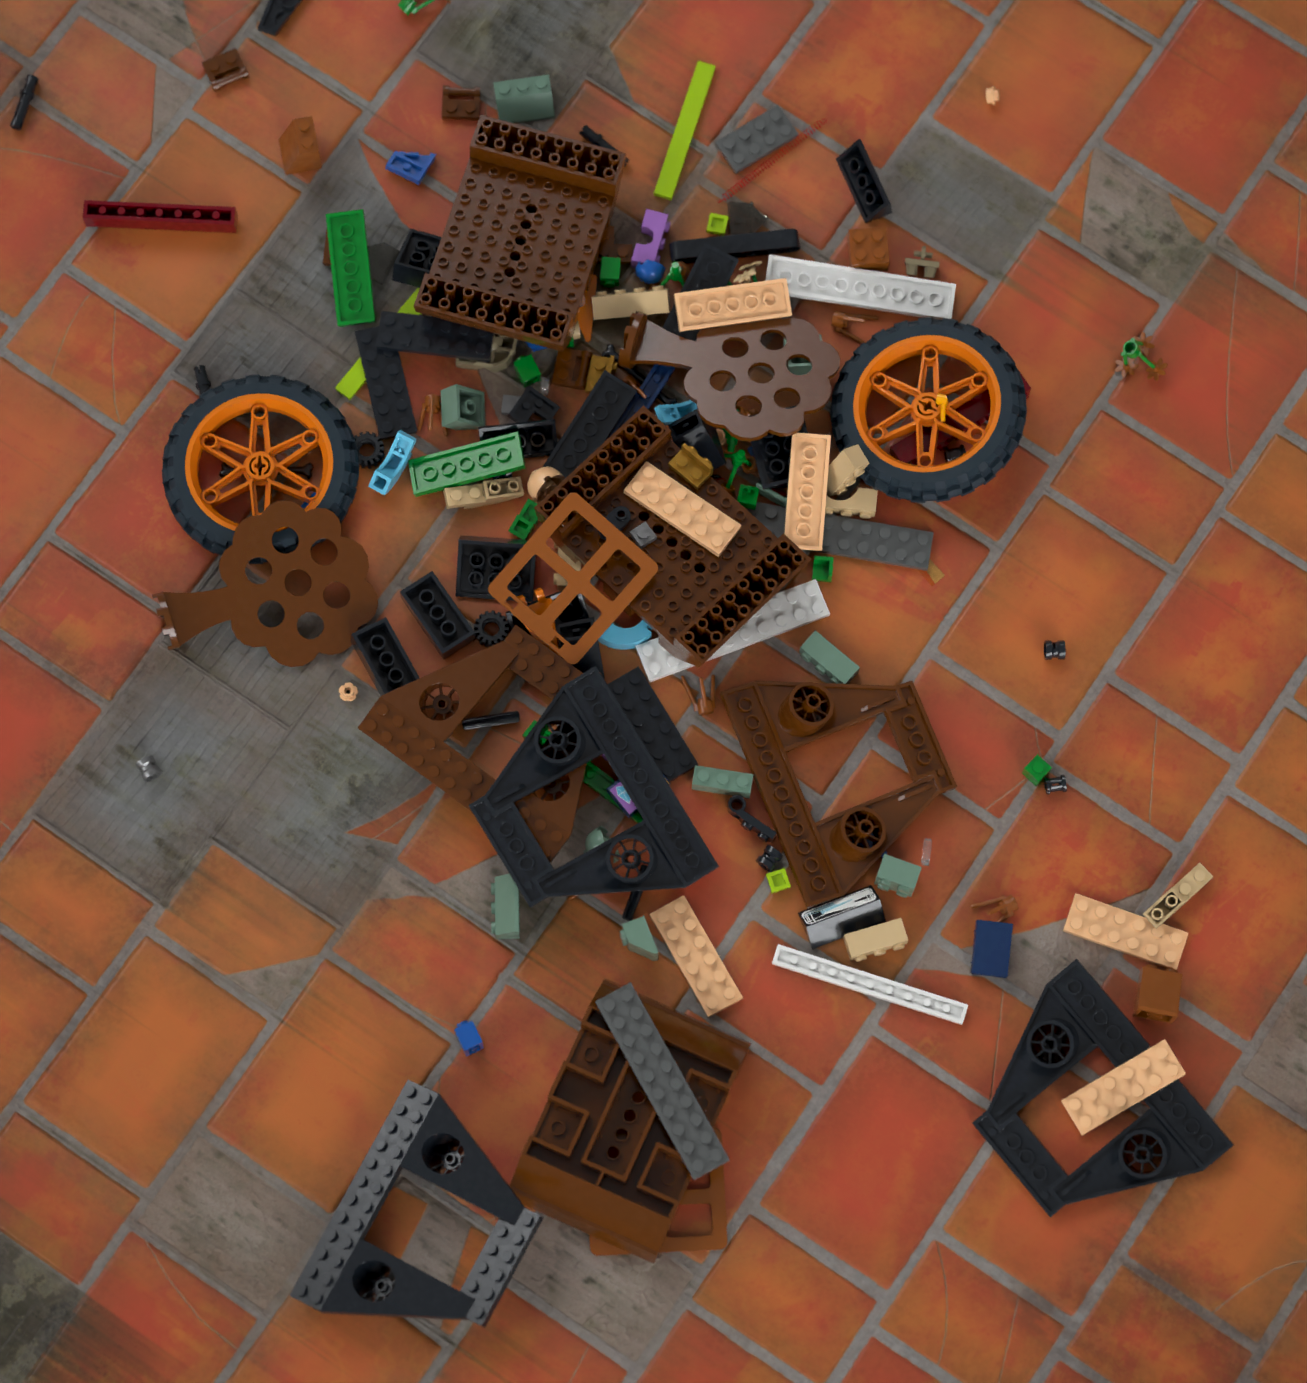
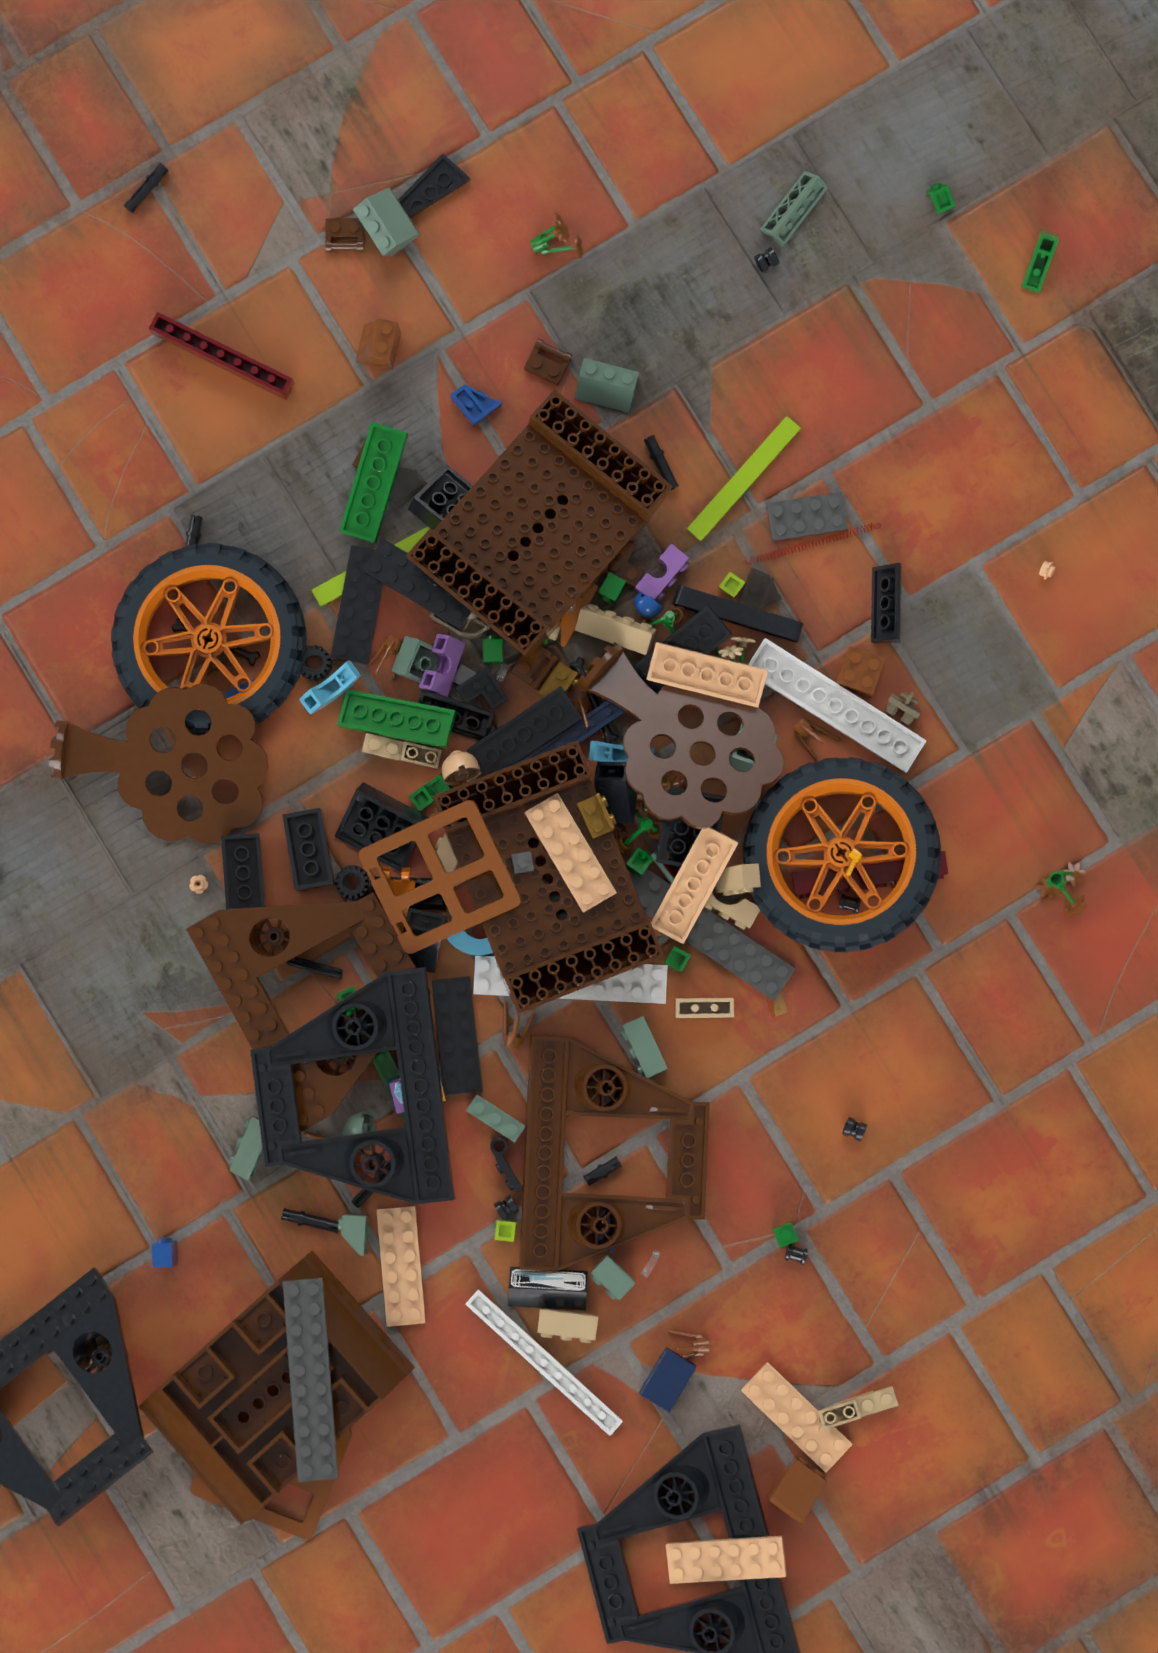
camera: 30 degrees right, 10 degrees up
black plate [598,506,631,540] -> none
none -> black pin [281,1208,339,1234]
none -> sand green slope [353,188,420,257]
none -> medium lavender arch [419,634,465,697]
none -> black pin [583,1156,622,1186]
none -> tan brick [675,998,734,1018]

